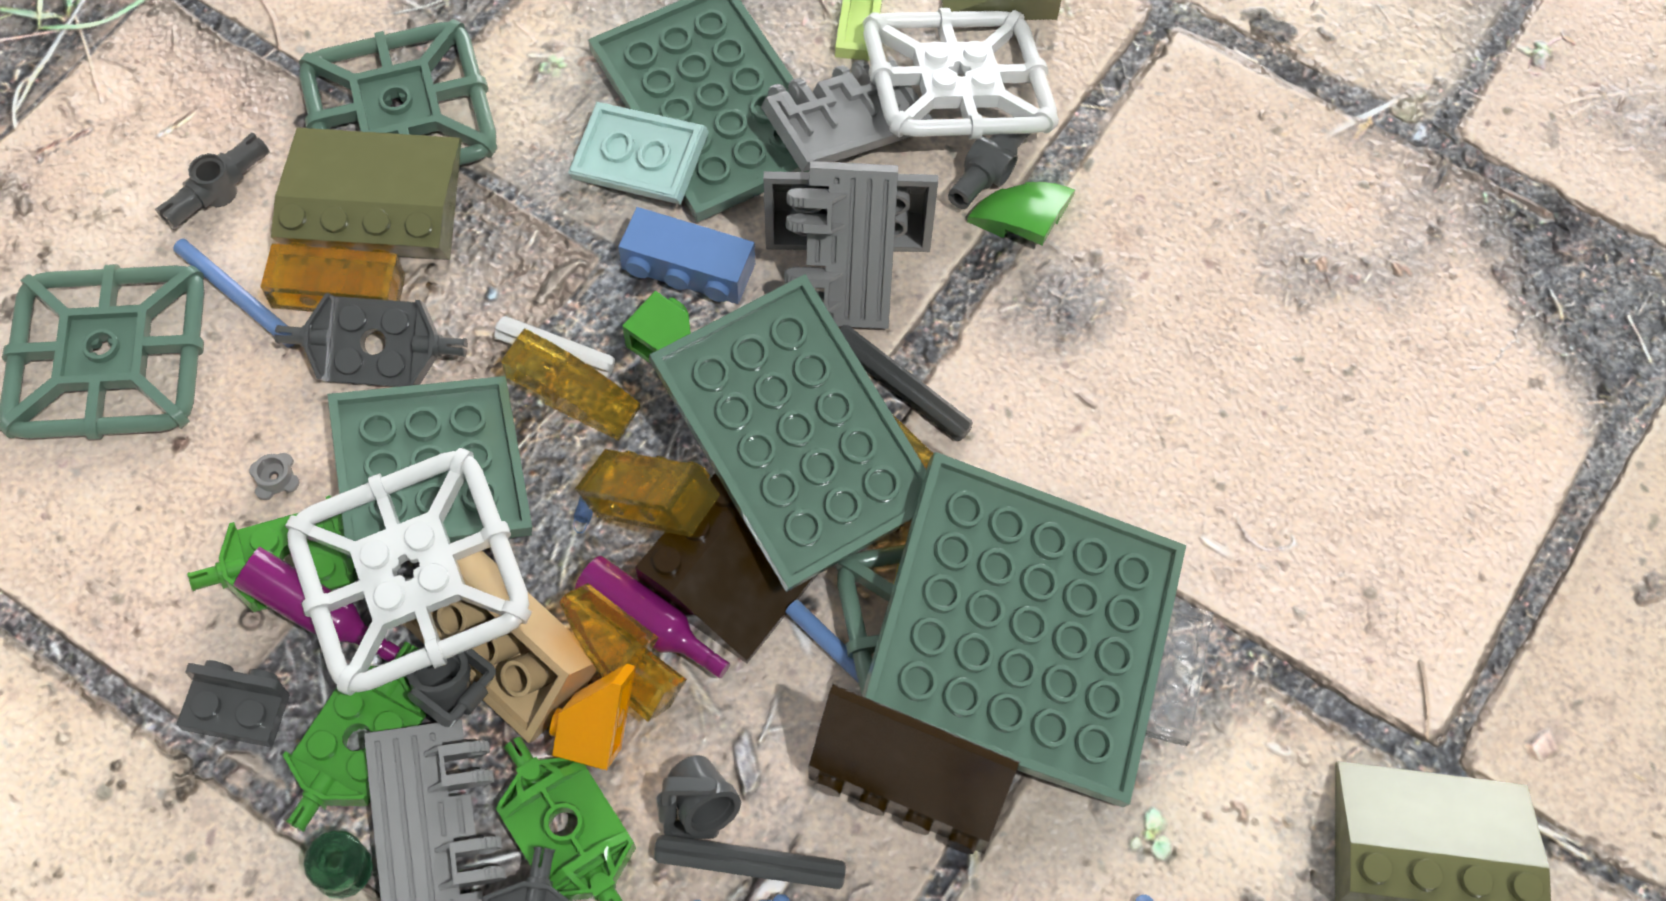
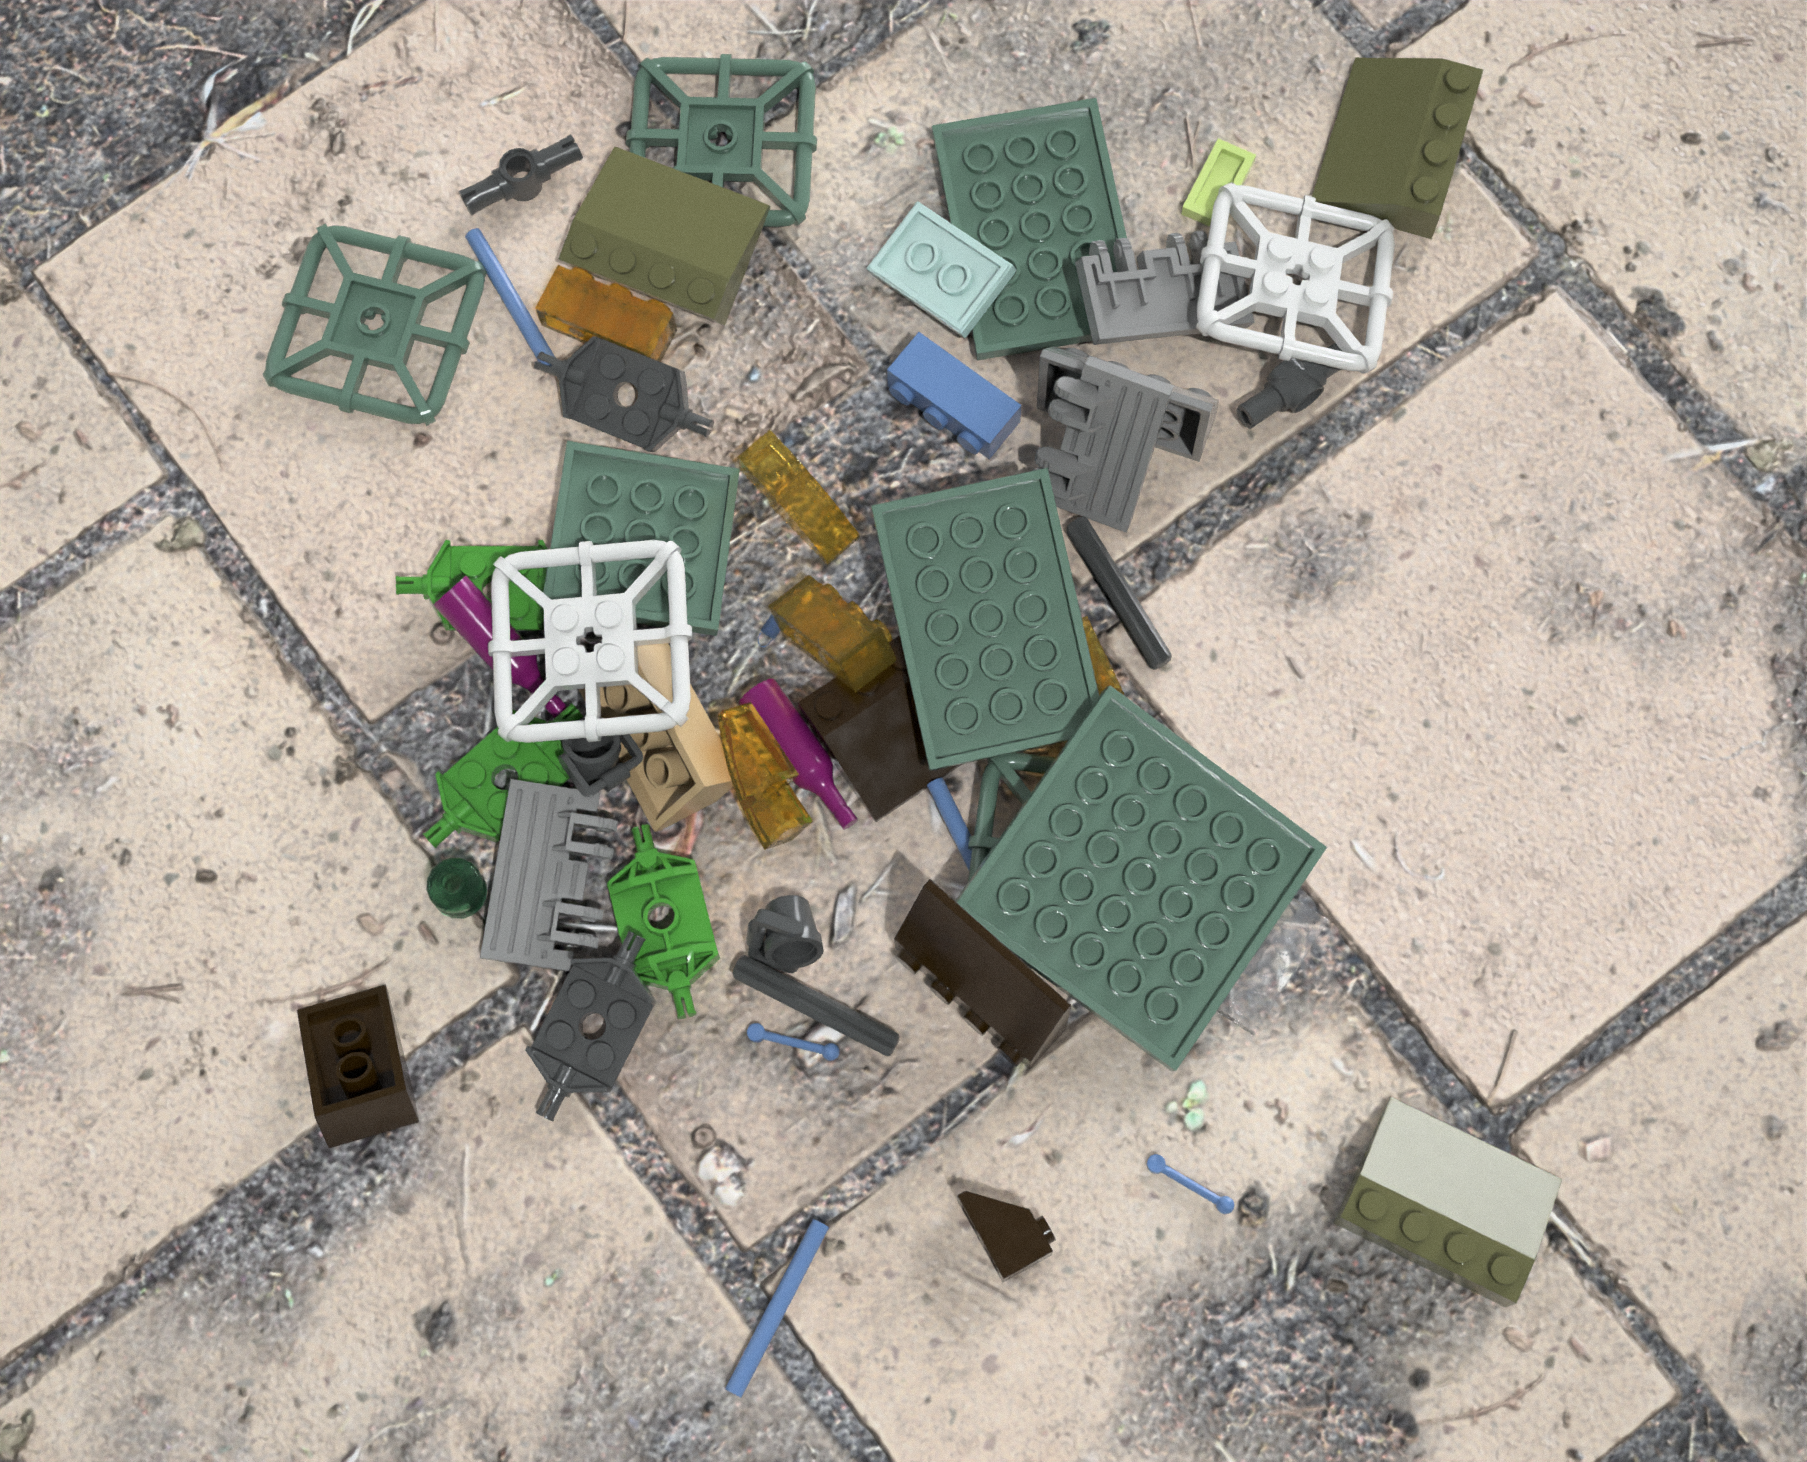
camera: 25 degrees right, 10 degrees up
dark grey bracket [176,660,290,748] -> none
light grey plate [249,453,300,500] -> none
white axle [494,316,615,380] -> none
light orange slope [549,664,636,771] -> none
bright green slope [622,291,691,364] -> none
bright green brick [967,182,1075,246] -> none

